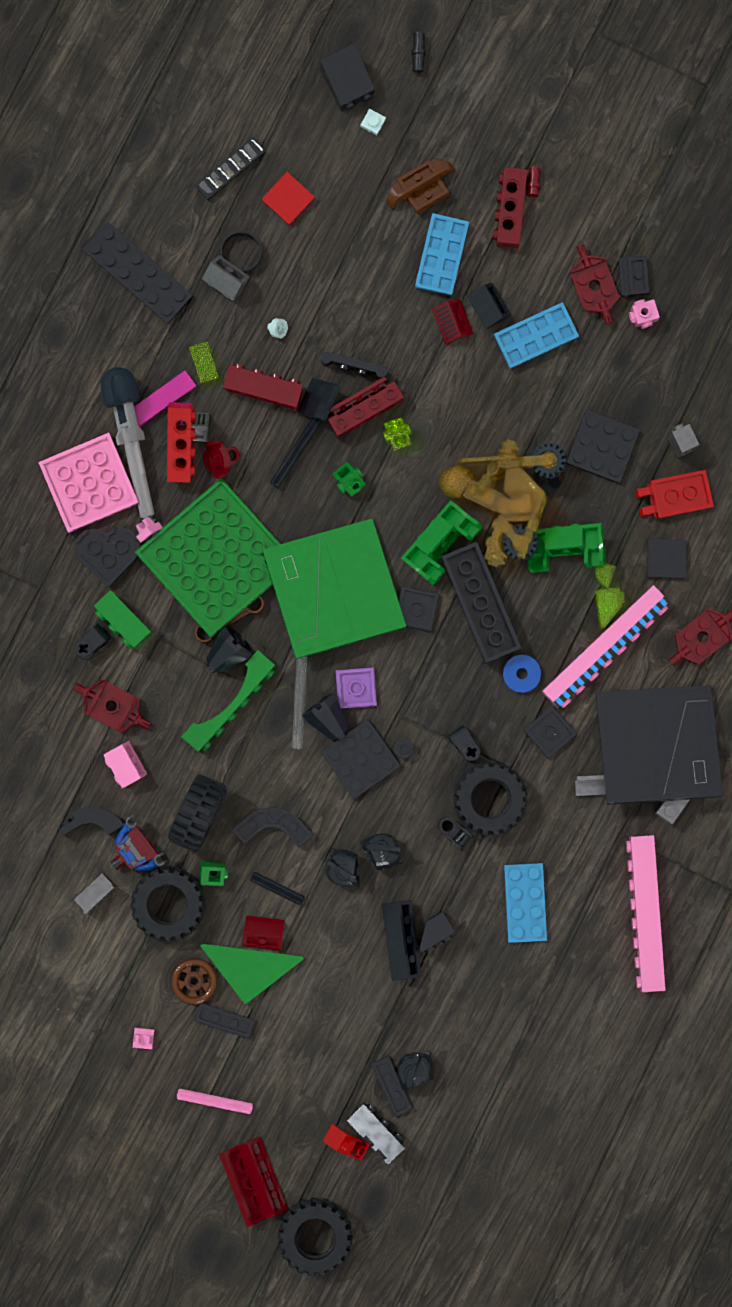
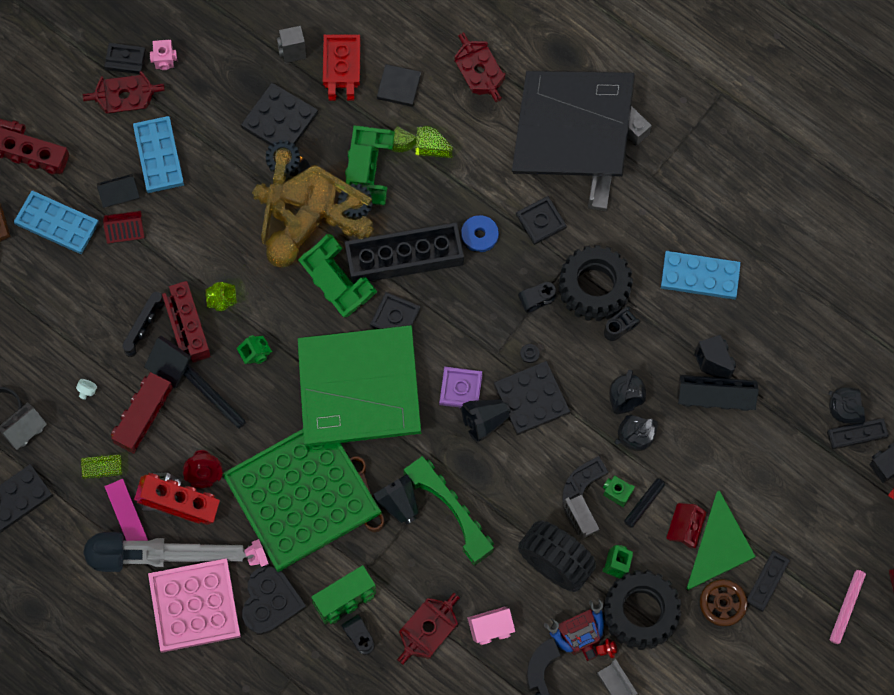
camera: 75 degrees left, 15 degrees down
bright pink tile [133,1027,155,1049] -> none
clear axle [292,656,307,749] -> none
bright pink brick [542,585,669,708] -> none
bright pink brick [626,835,665,992] -> none
none -> flat silver panel [564,495,599,539]
none -> red plate [596,638,617,658]
none -> green brick [603,475,635,507]

